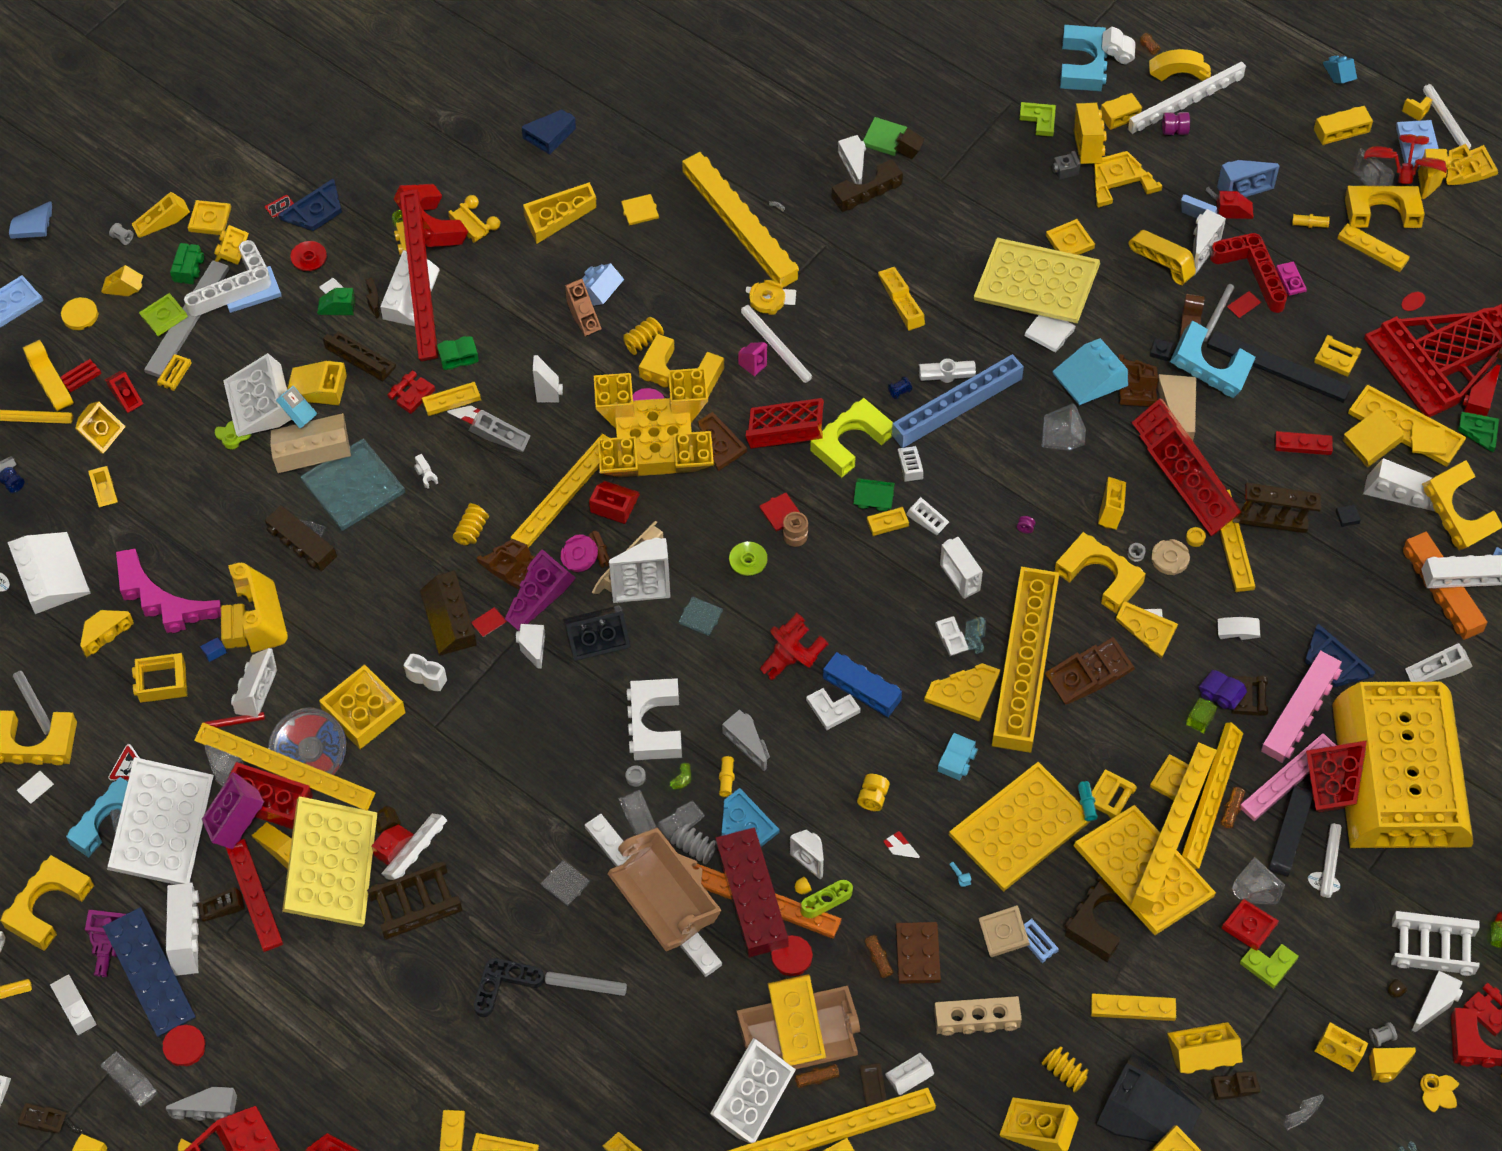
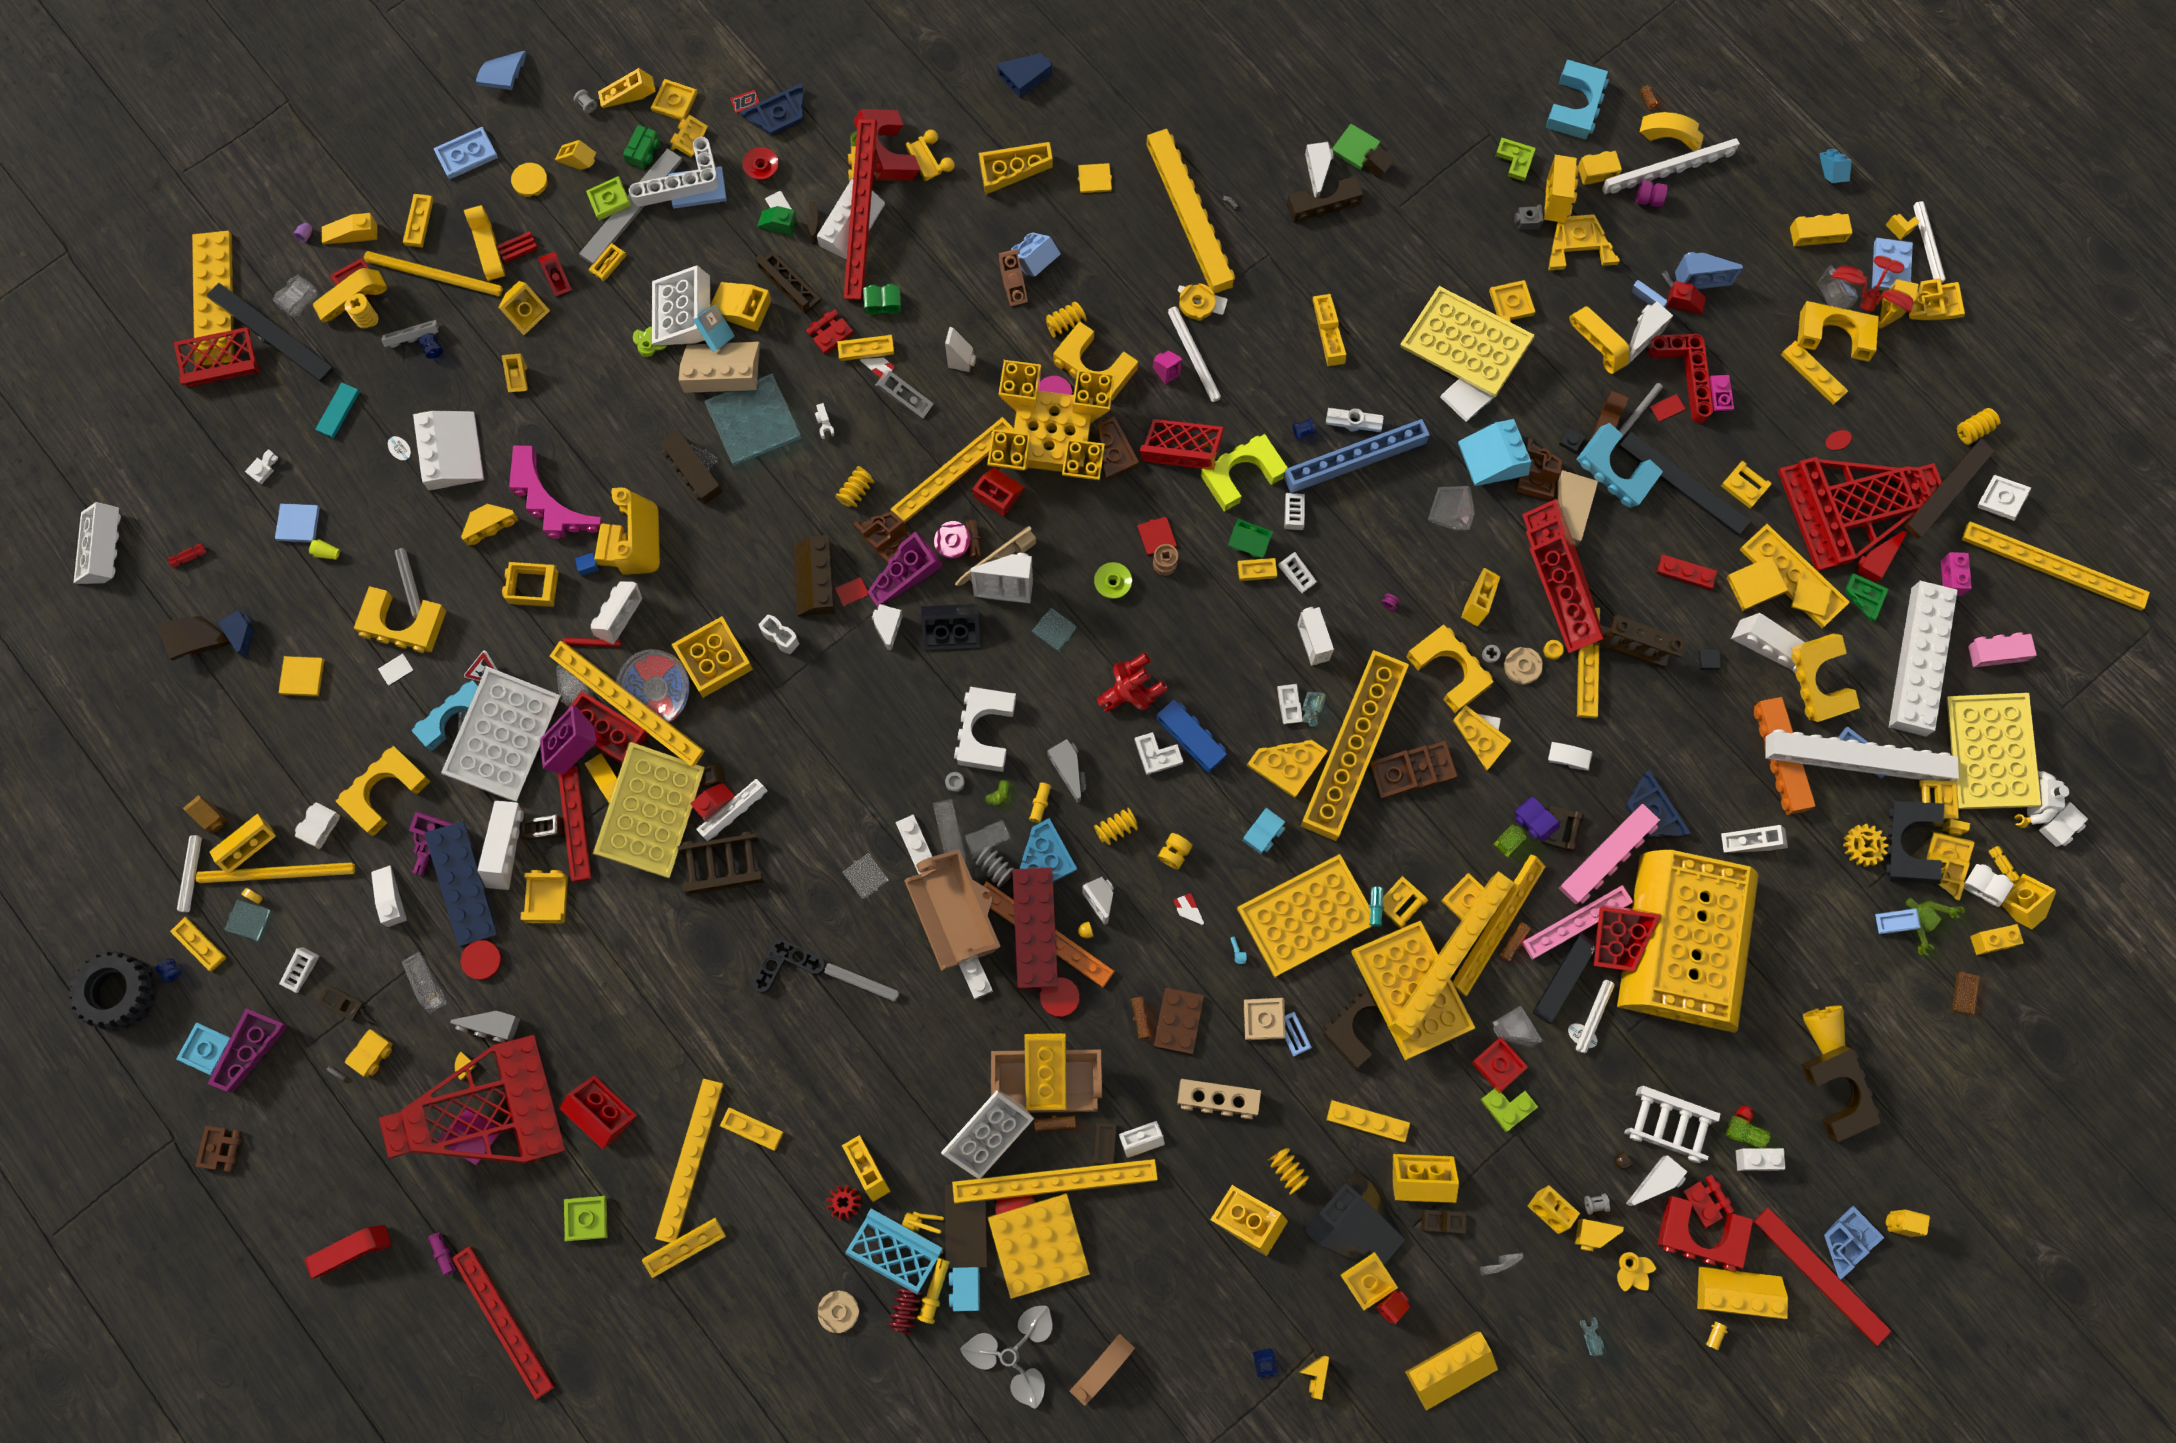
camera: 10 degrees right, 15 degrees up
lime beam [800,880,853,918] -> none
white brick [1102,27,1135,65] -> none
yellow pin [1292,214,1329,228] -> none
none -> yellow panel [521,870,568,924]
none -> yellow piece [1094,808,1138,845]

